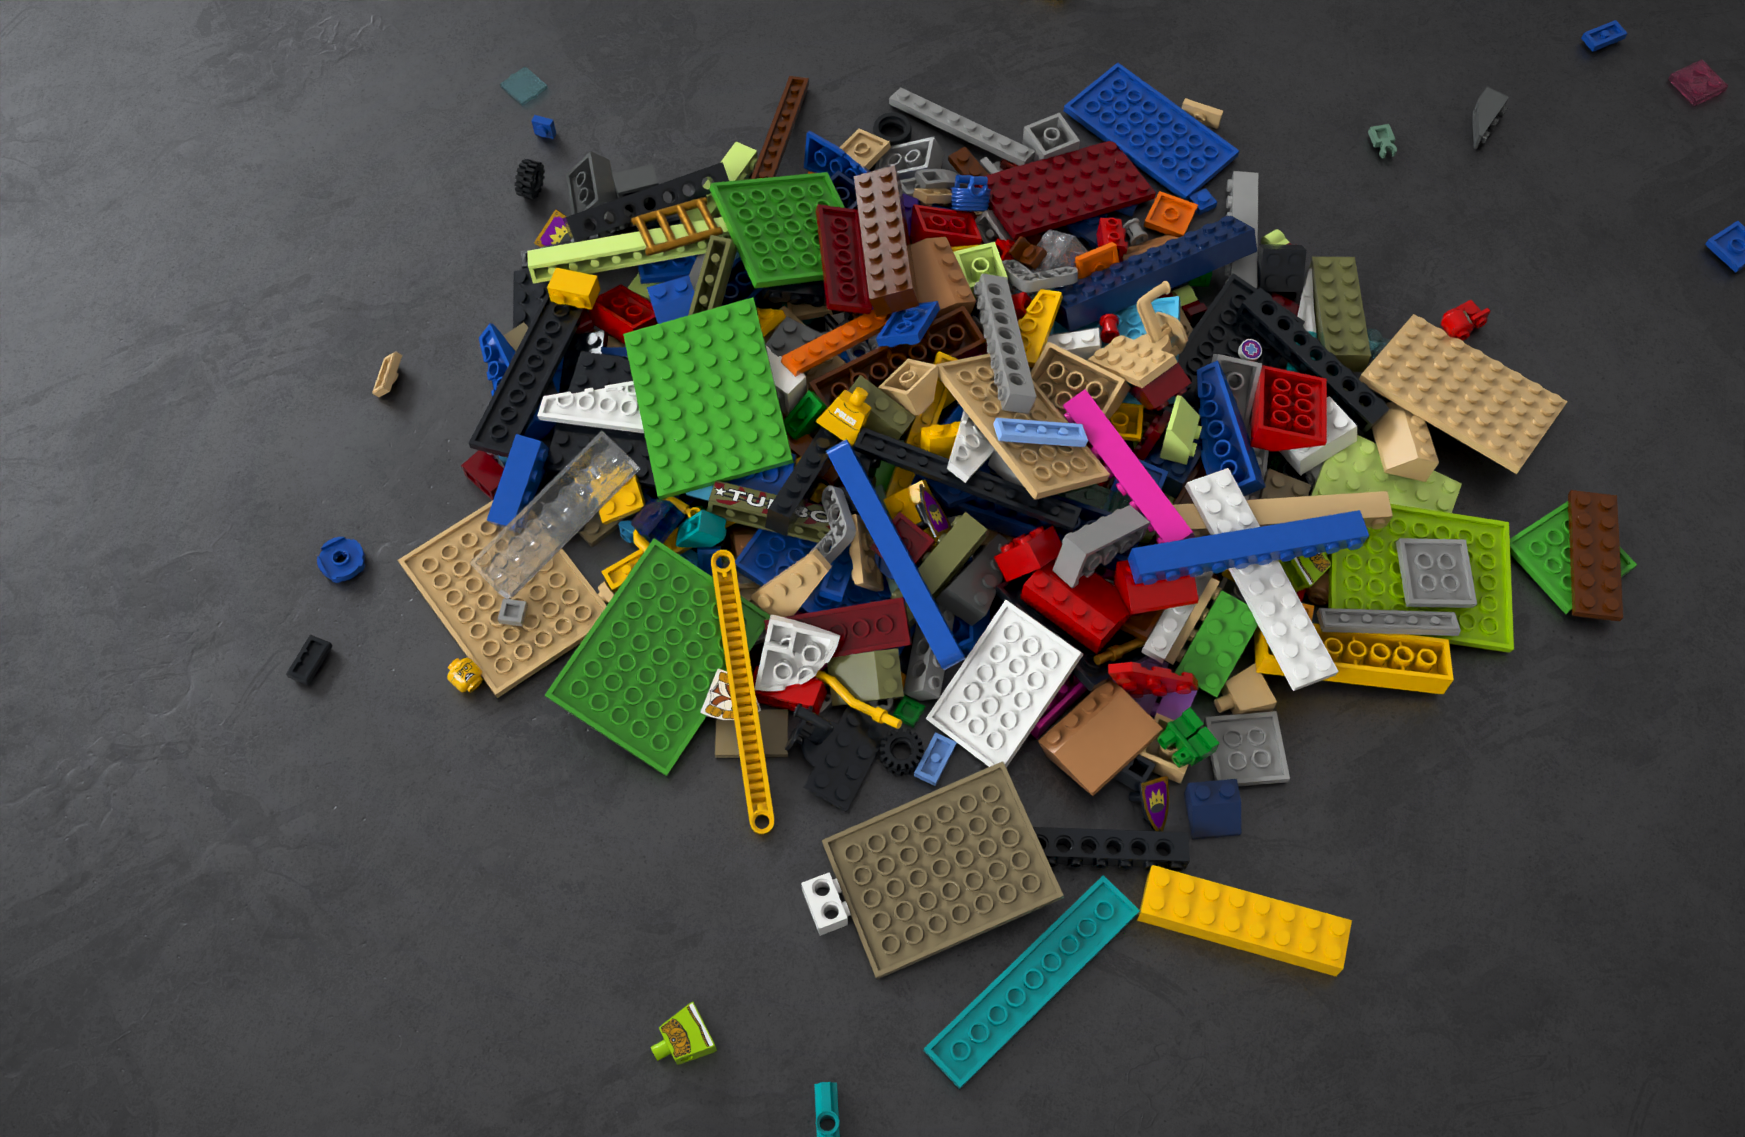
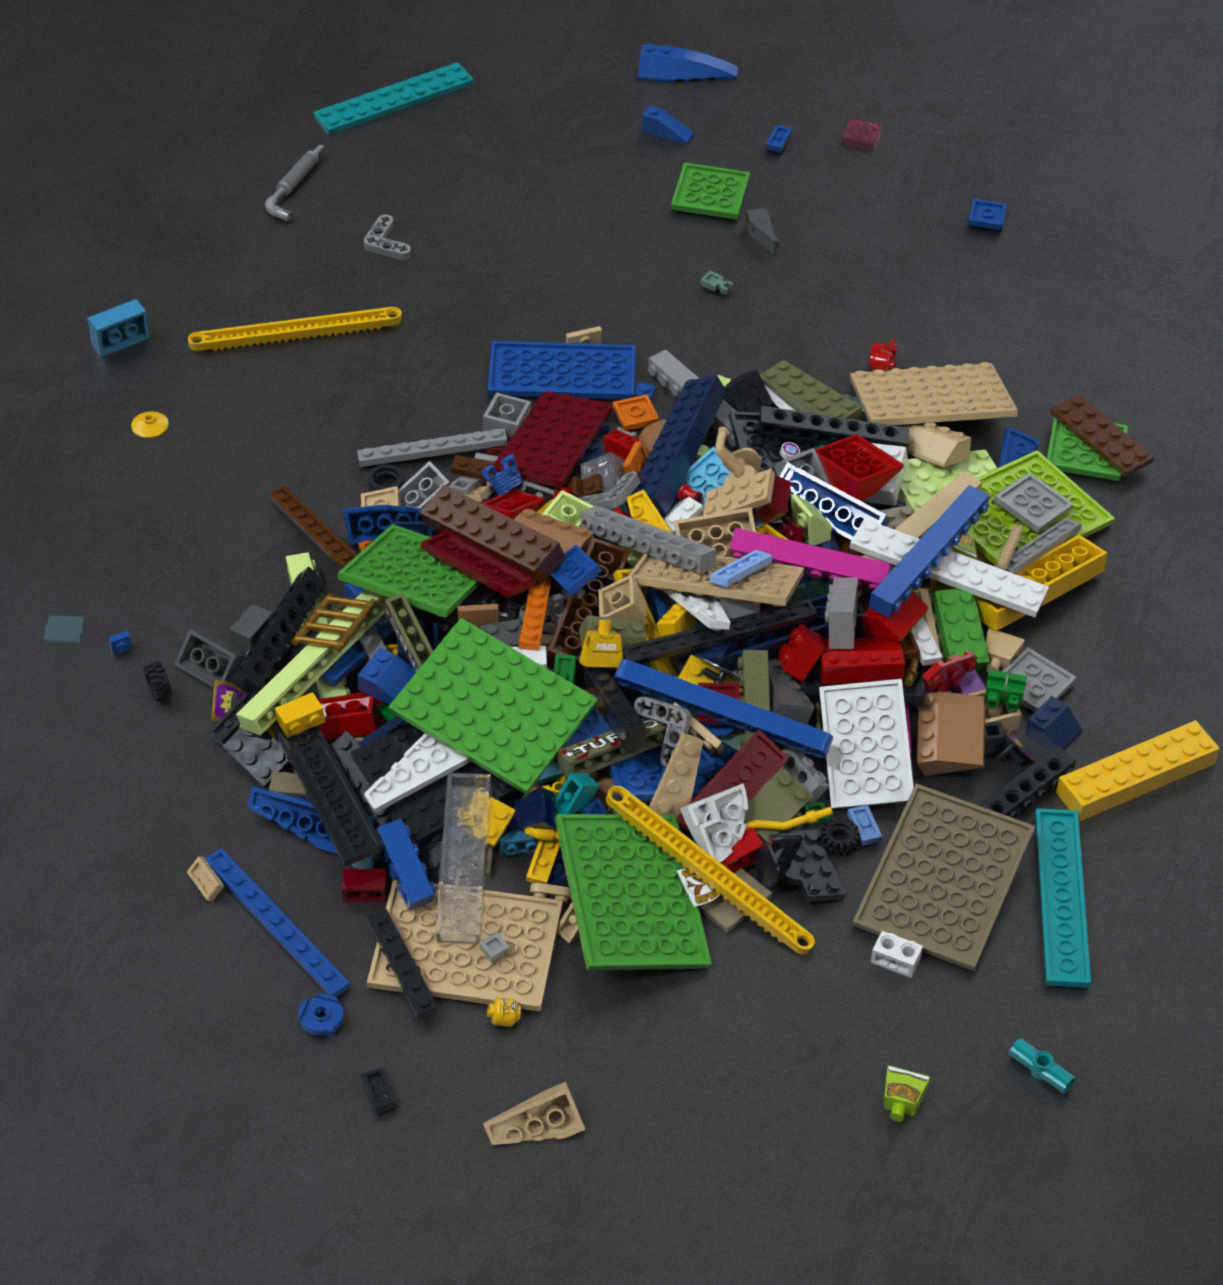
camera: 45 degrees left, 15 degrees down
none -> blue plate [205,848,350,997]
none -> black plate [366,909,438,1019]
none -> medium nougat tile [457,604,499,629]
none -> tan wedge [483,1082,585,1145]
none -> bright green plate [671,163,750,220]
none -> tan axle [997,524,1023,570]
none -> blue wing [999,427,1040,467]

